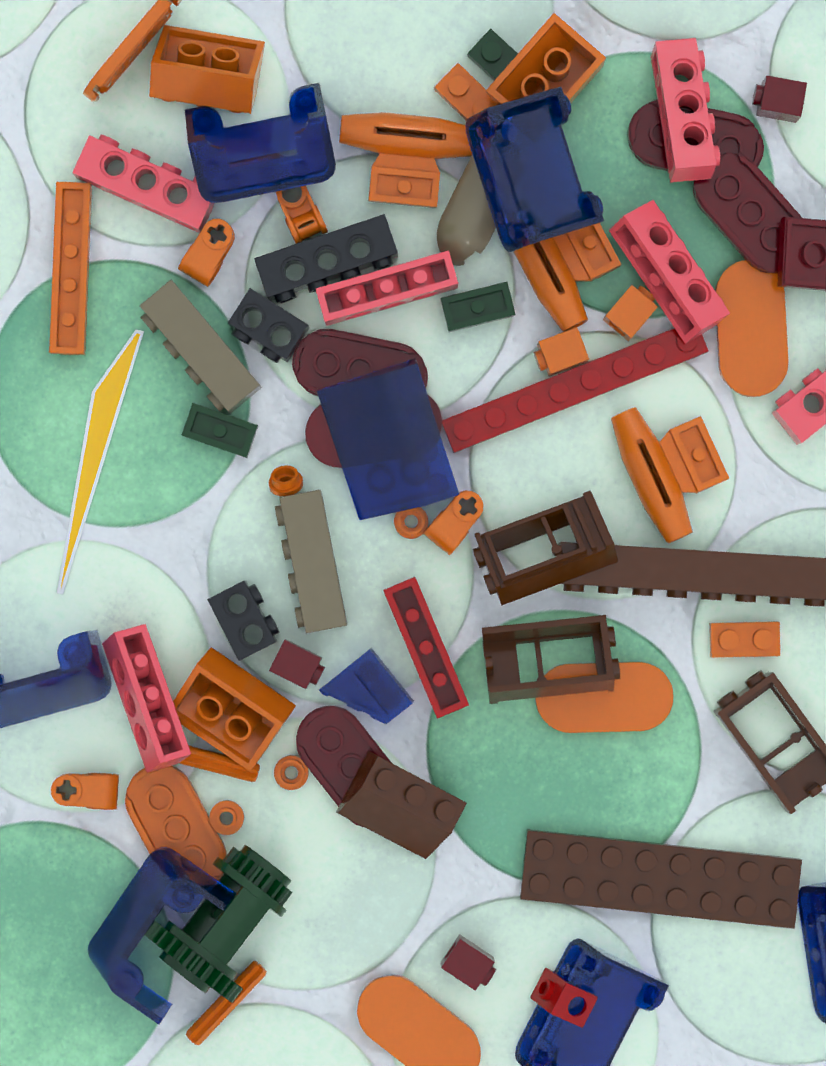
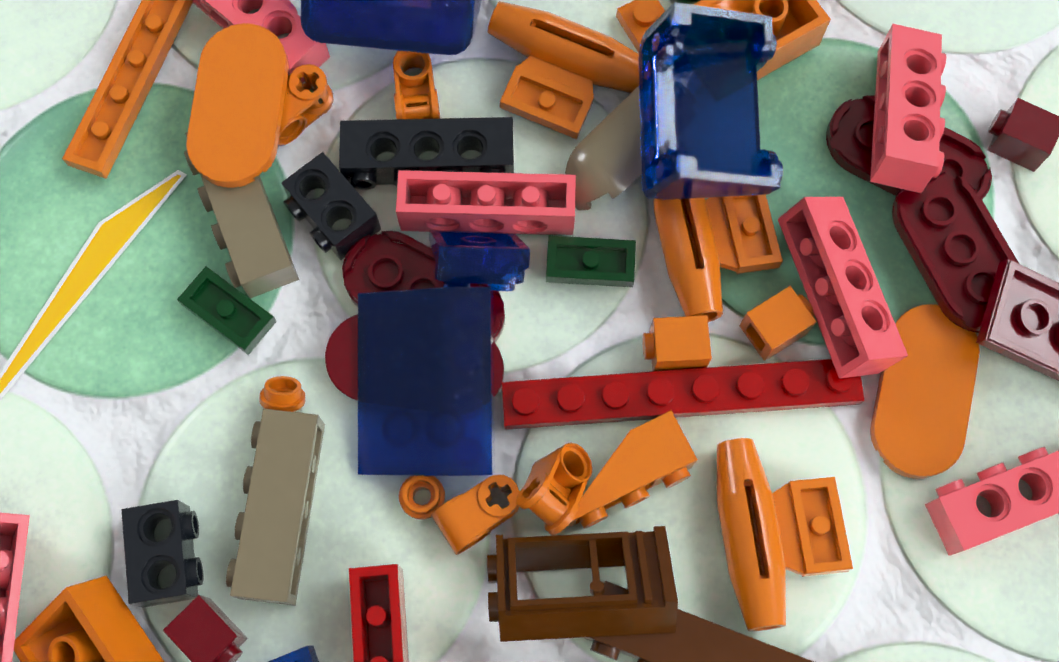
camera: 20 degrees right, 15 degrees down
none -> orange tile [186,23,289,188]
none -> clear blue slope [429,230,530,291]
none -> orange piece [516,442,593,535]
none -> orange slope [569,410,698,529]

